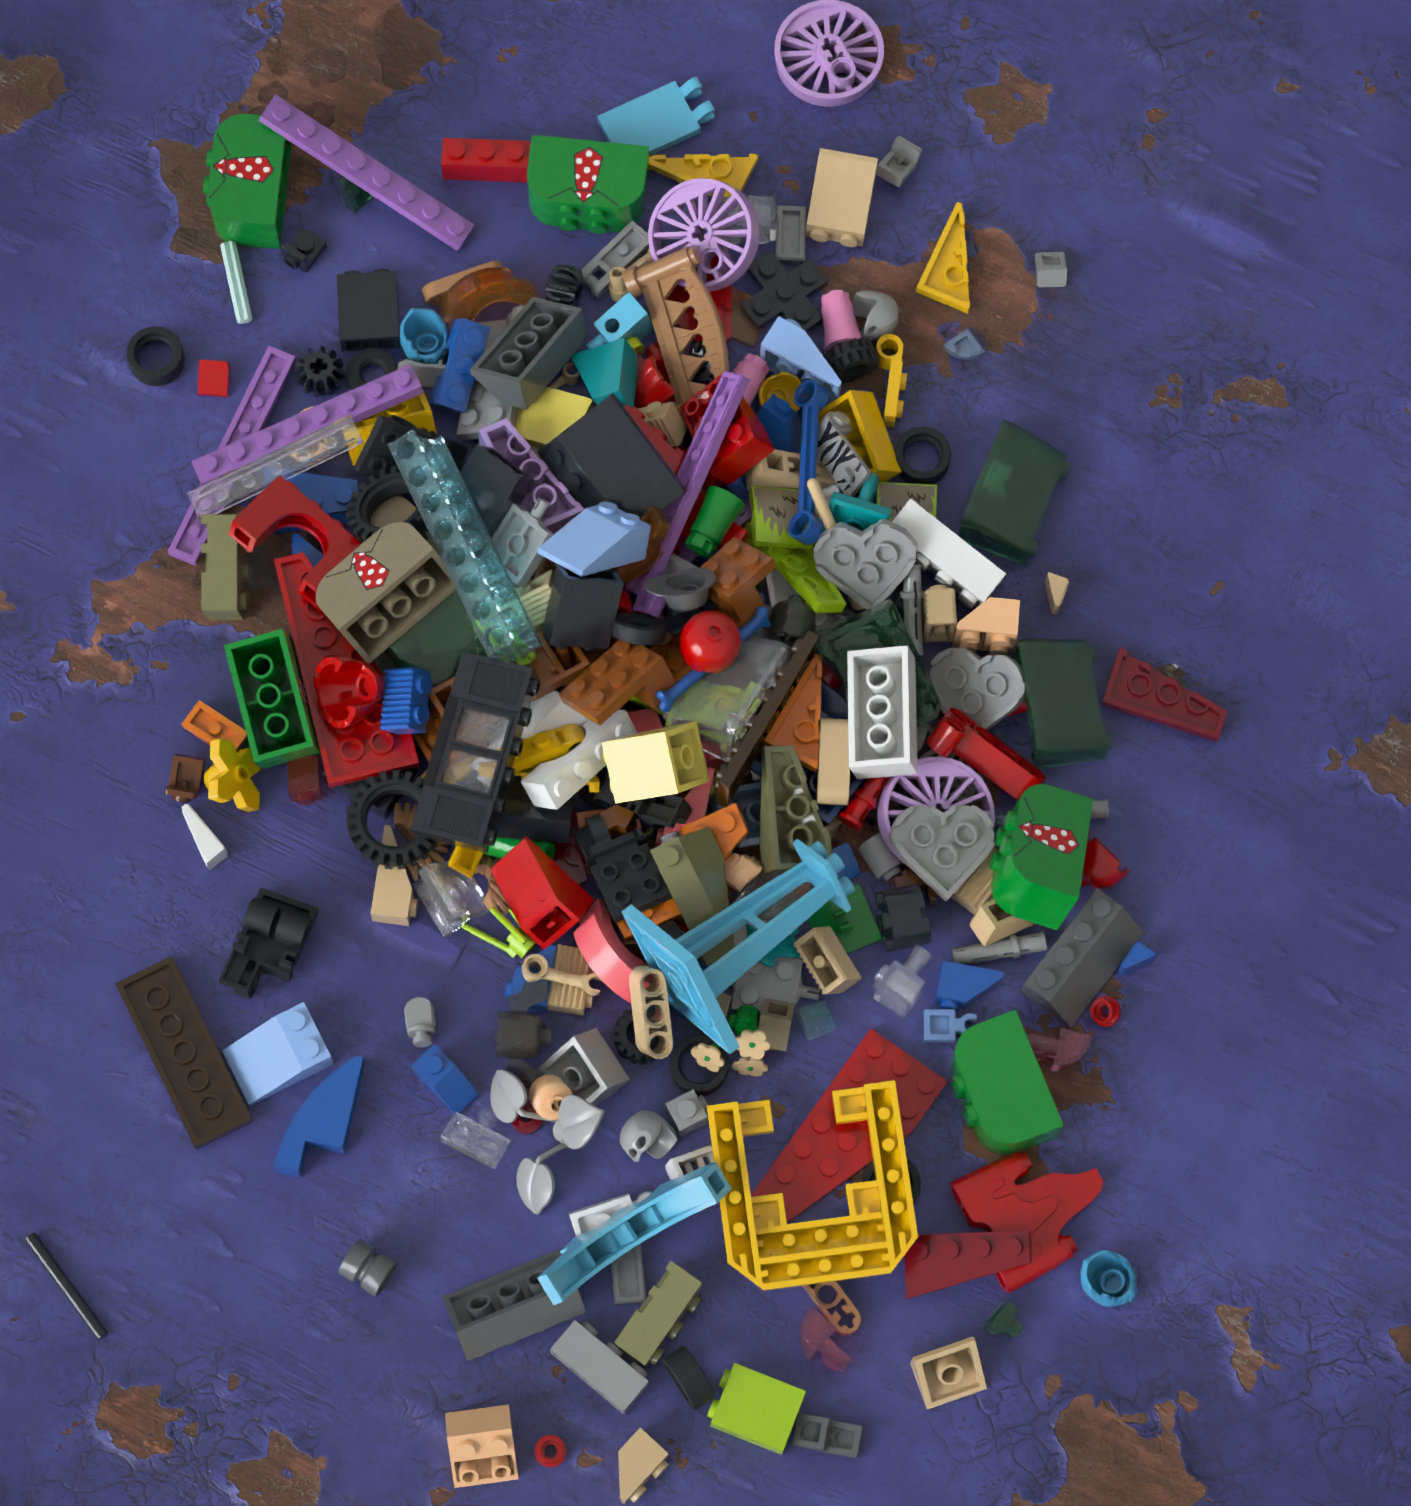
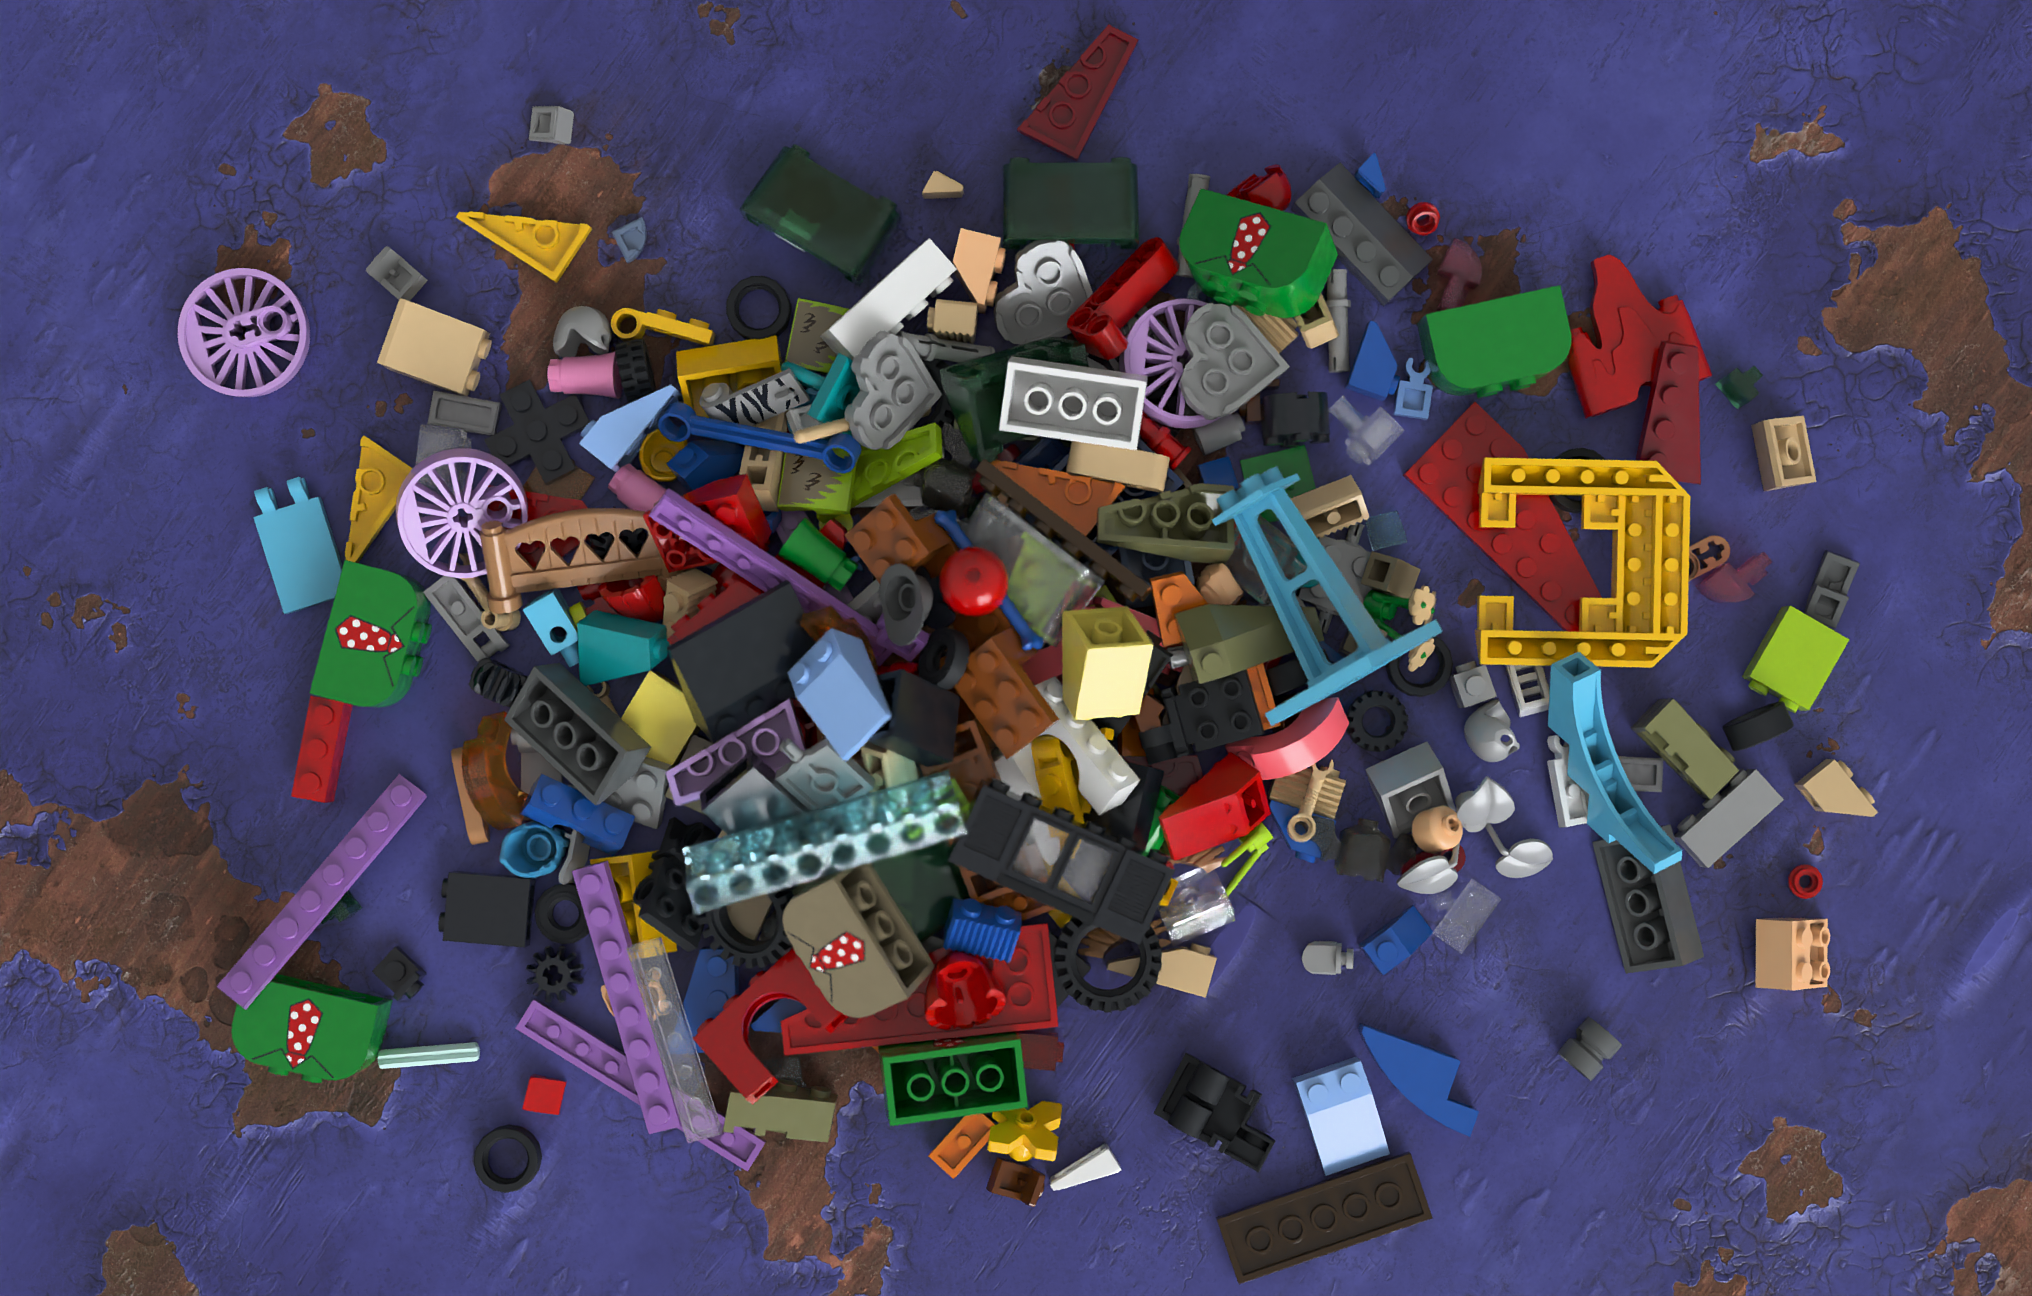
camera: 80 degrees left, 15 degrees up
tan beam [629,965,673,1059] -> none
dark azure hair [1080,1250,1138,1307] -> none

